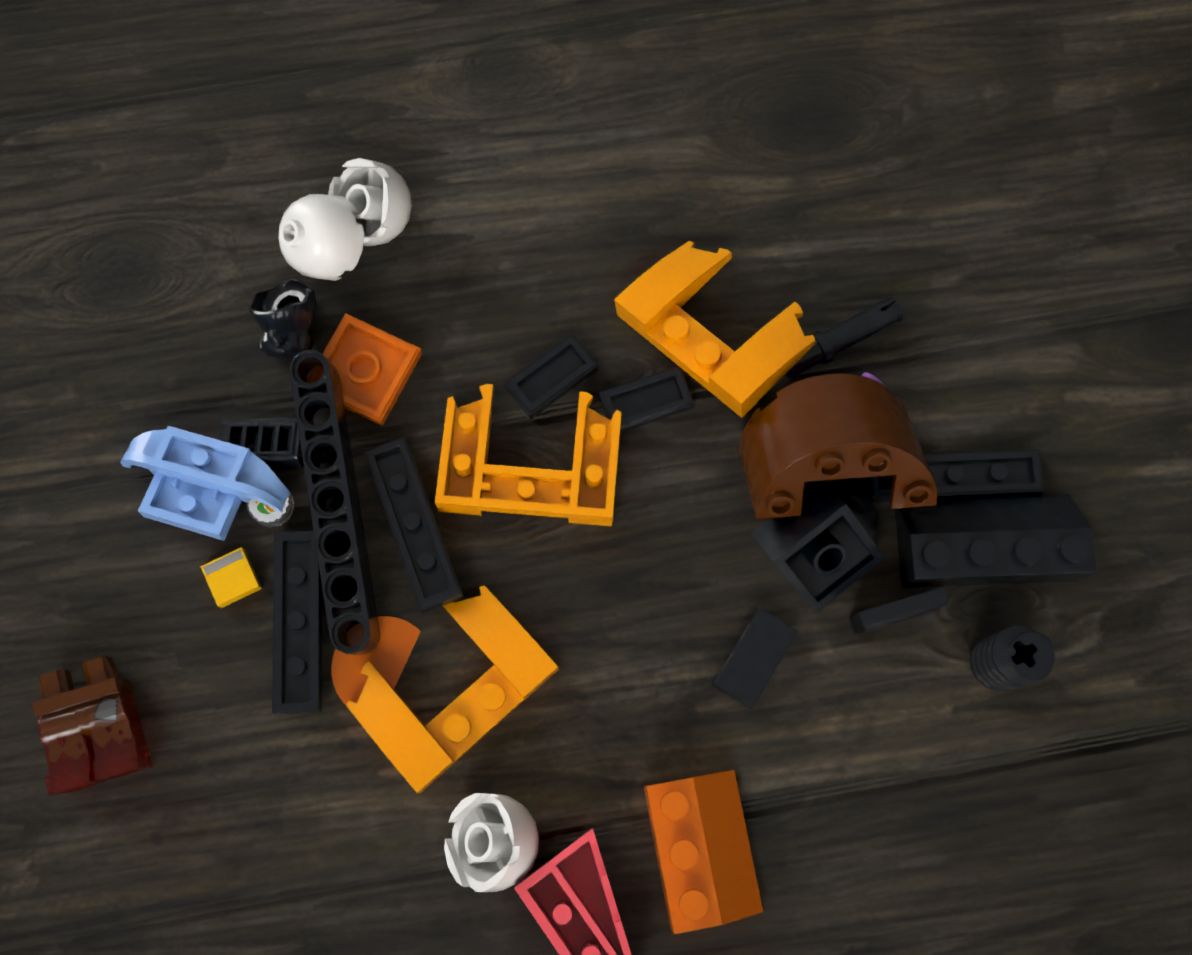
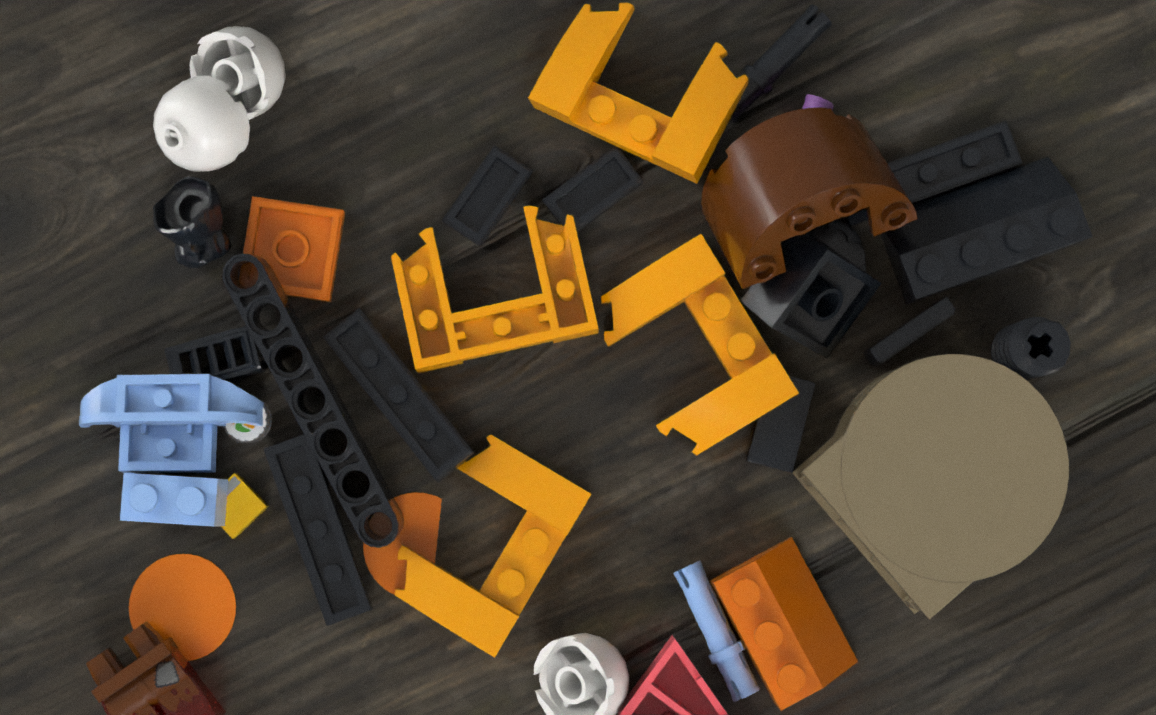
camera: 20 degrees left, 10 degrees up
none -> light blue brick [120,473,228,527]
none -> orange sticker [129,554,236,662]
none -> light orange wedge [601,234,799,456]
none -> light blue pin [673,560,760,702]
none -> dark tan brick [792,354,1069,619]

